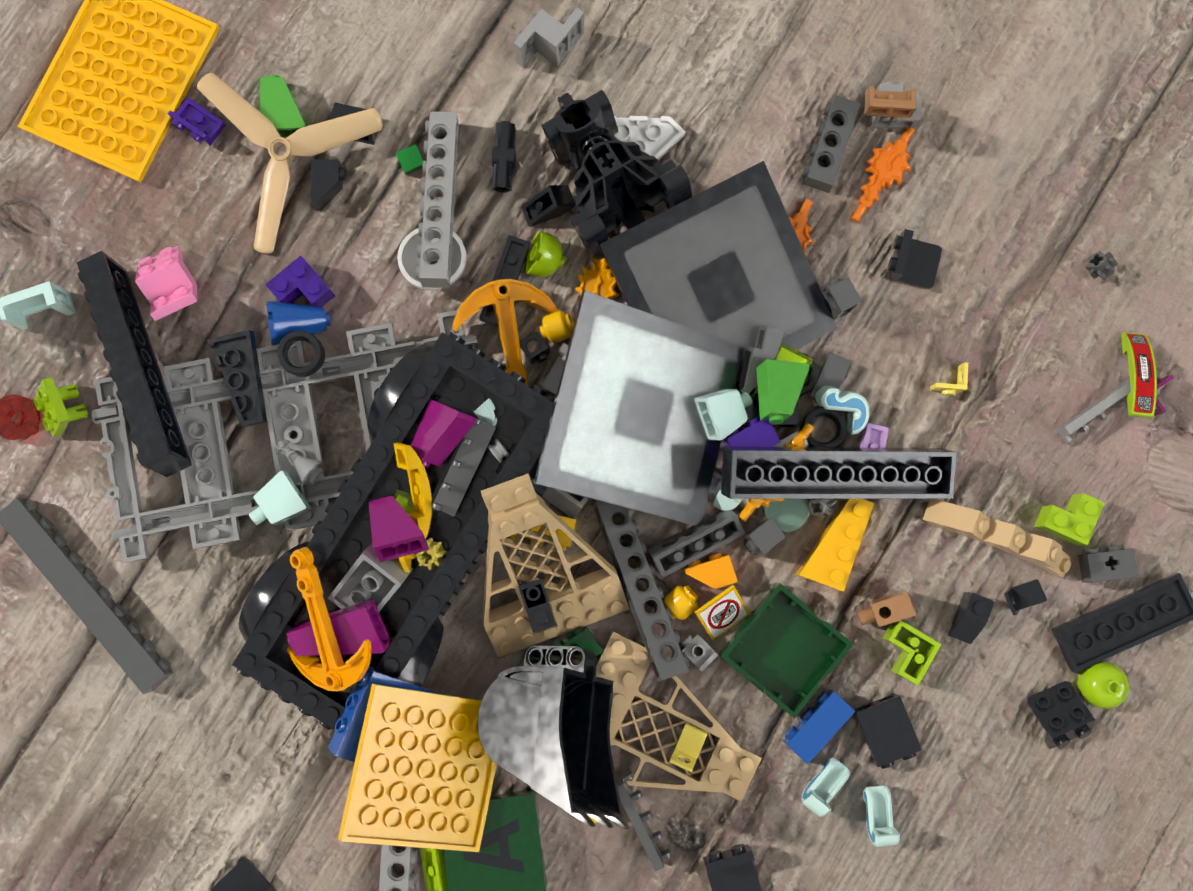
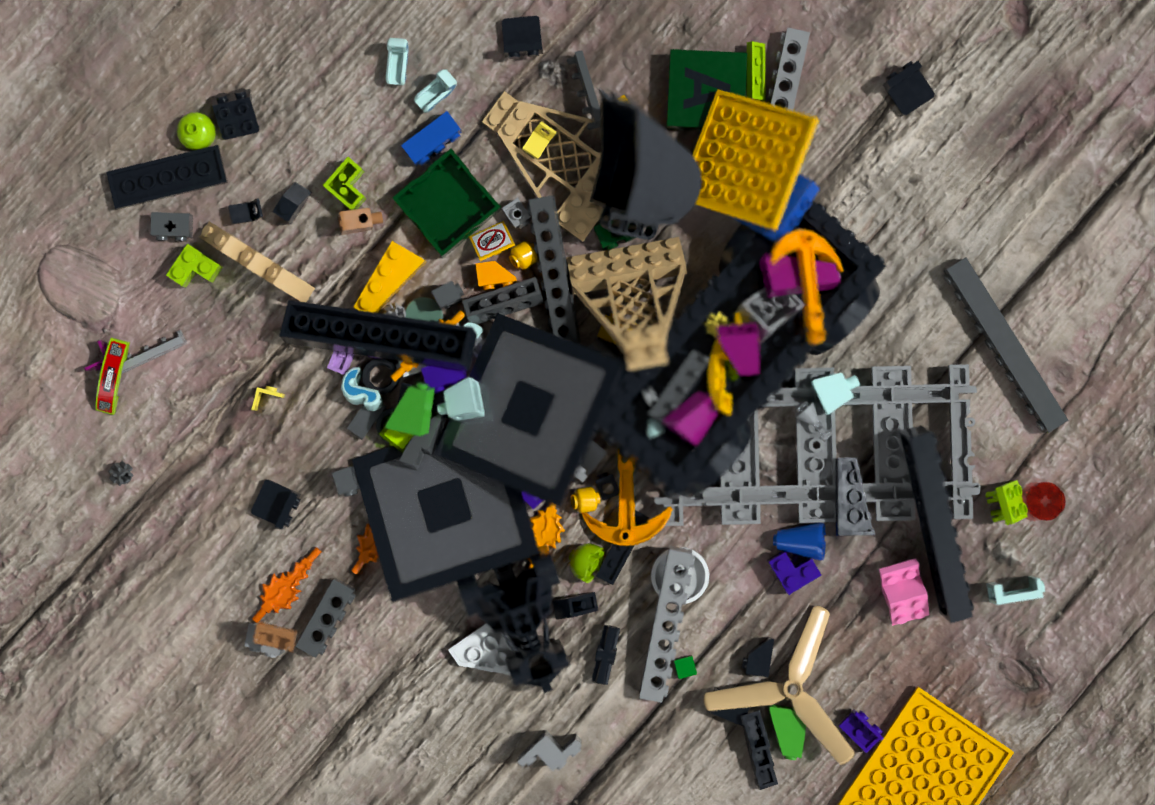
camera: 165 degrees left, 5 degrees up
black tyre [277,331,325,377] -> none
black slope [518,578,558,634] -> none
black panel [853,693,922,769] -> none
none -> black slope [741,710,778,790]

